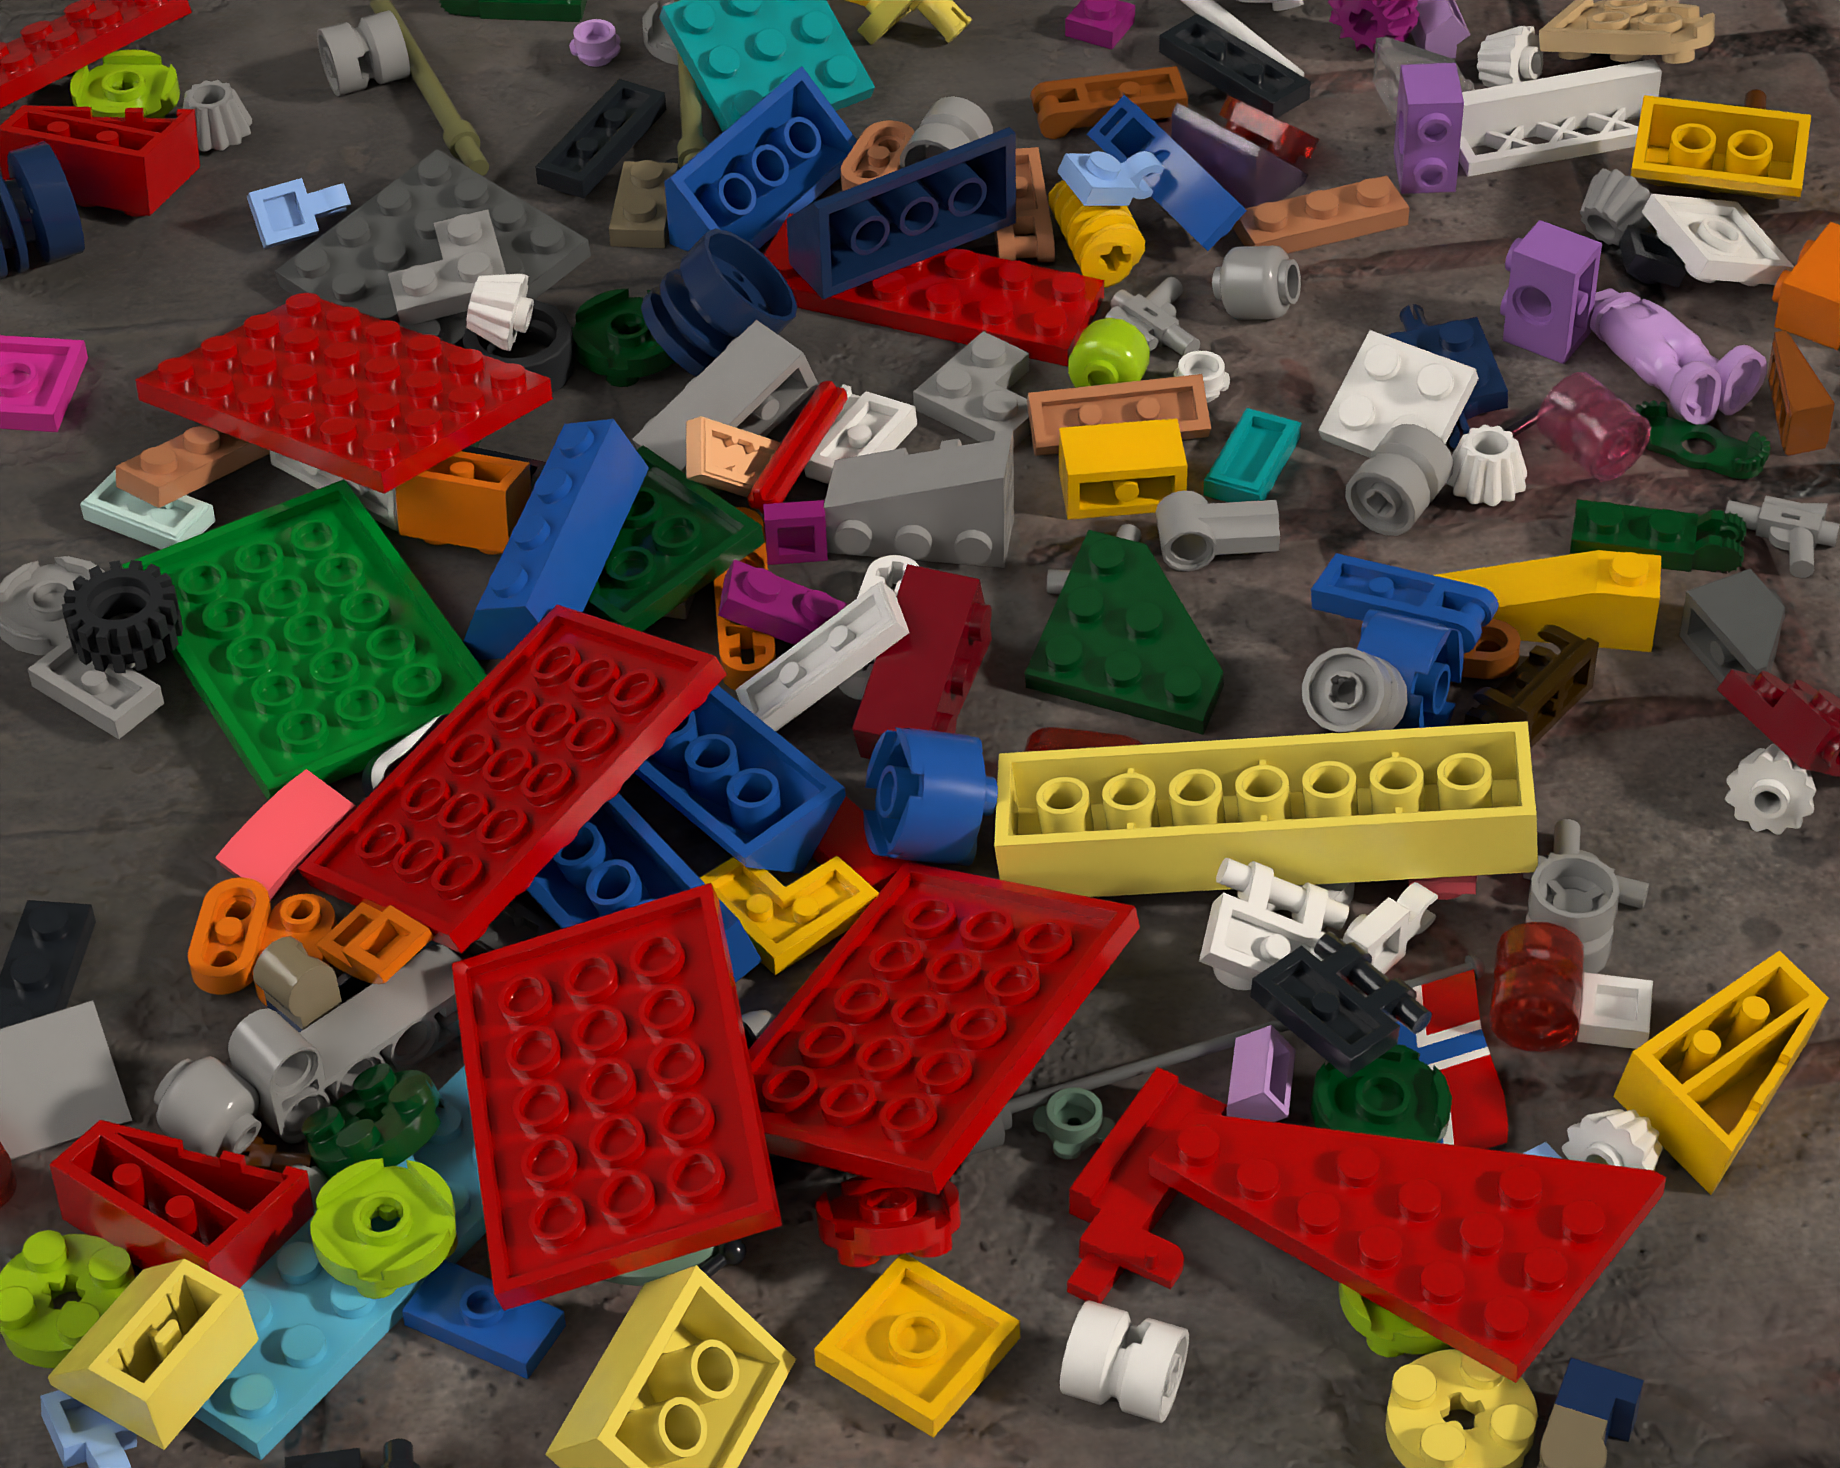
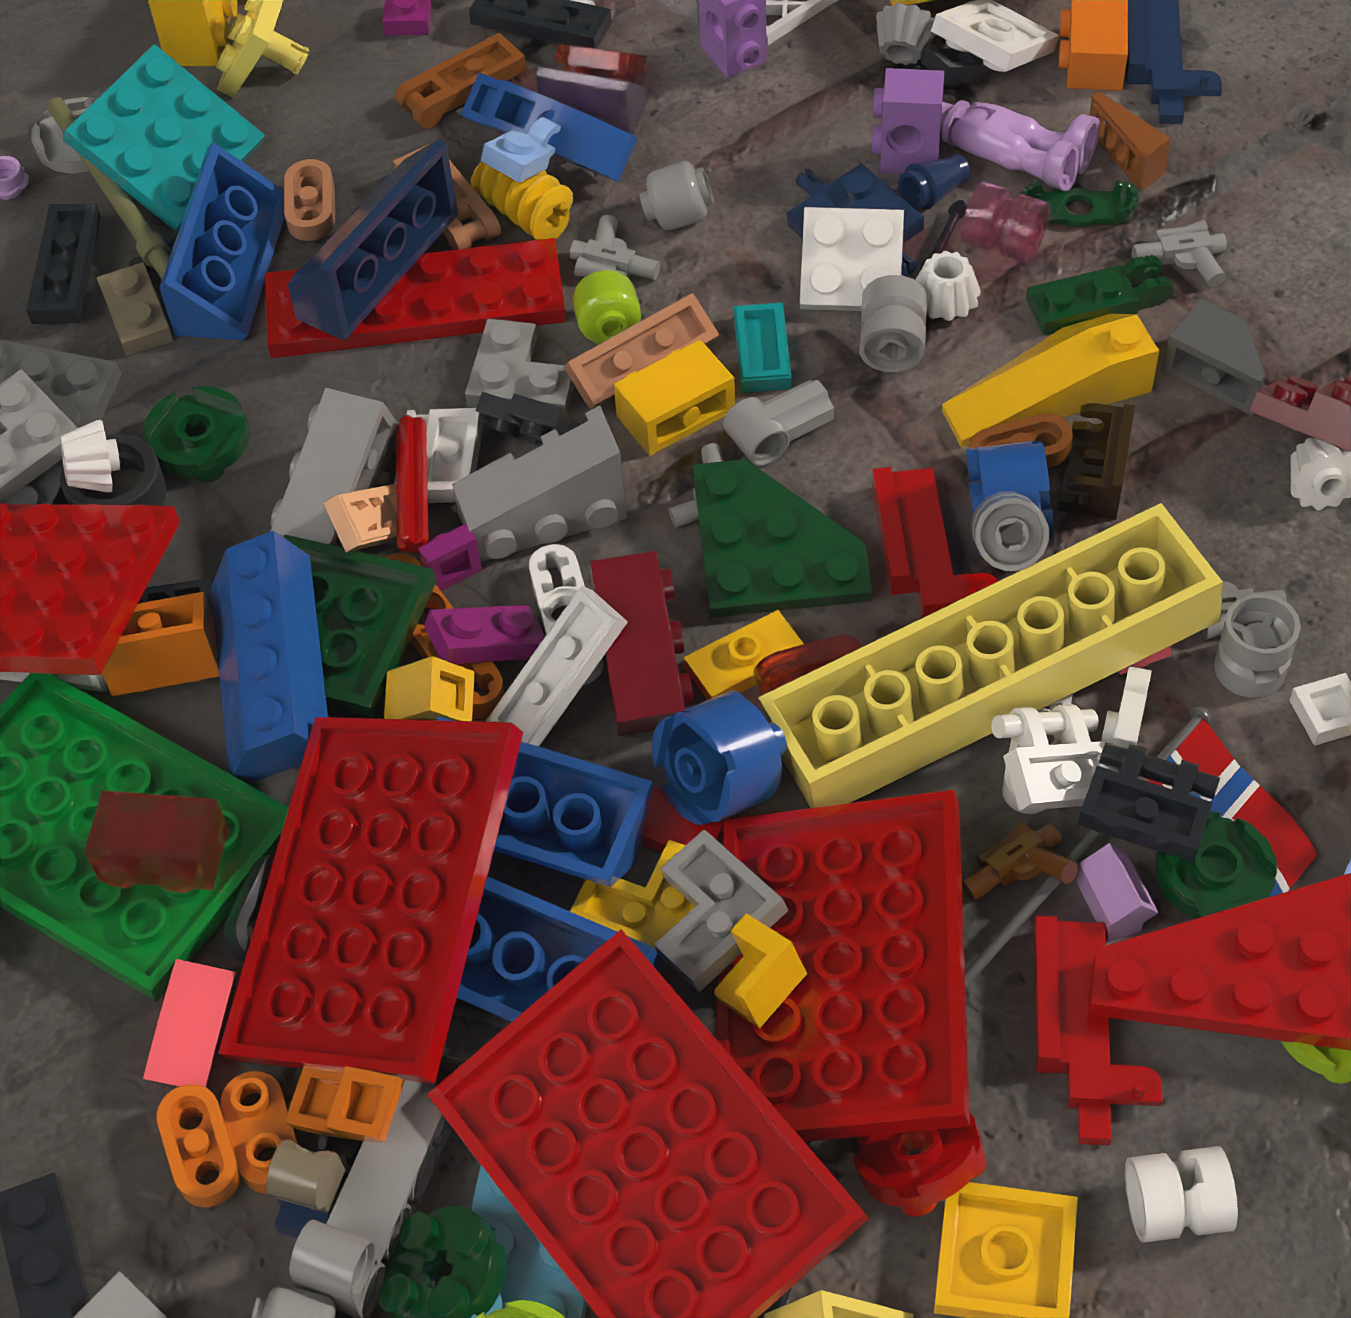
camera: 25 degrees left, 10 degrees up
dark blue wheel [641,228,797,376] -> none
light grey wheel [900,96,993,169] -> none
sand green plate [1033,1087,1115,1159] -> none
white plate [1174,351,1230,403] -> none
nougat plate [1233,176,1410,254] -> none
blue plate [1311,553,1499,653] -> none
clear red wheel [1489,922,1585,1052] -> none
none -> clear red brick [84,790,228,893]
none -> yellow brick [384,656,474,721]
none -> black plate [475,392,581,447]
none -> light grey plate [654,830,788,992]
none -> yellow plate [683,610,807,700]
none -> yellow panel [714,913,807,1029]
none -> red piece [872,467,998,618]
none -> dark blue cone [898,154,970,210]
none -> reddish brown piece [962,820,1078,901]

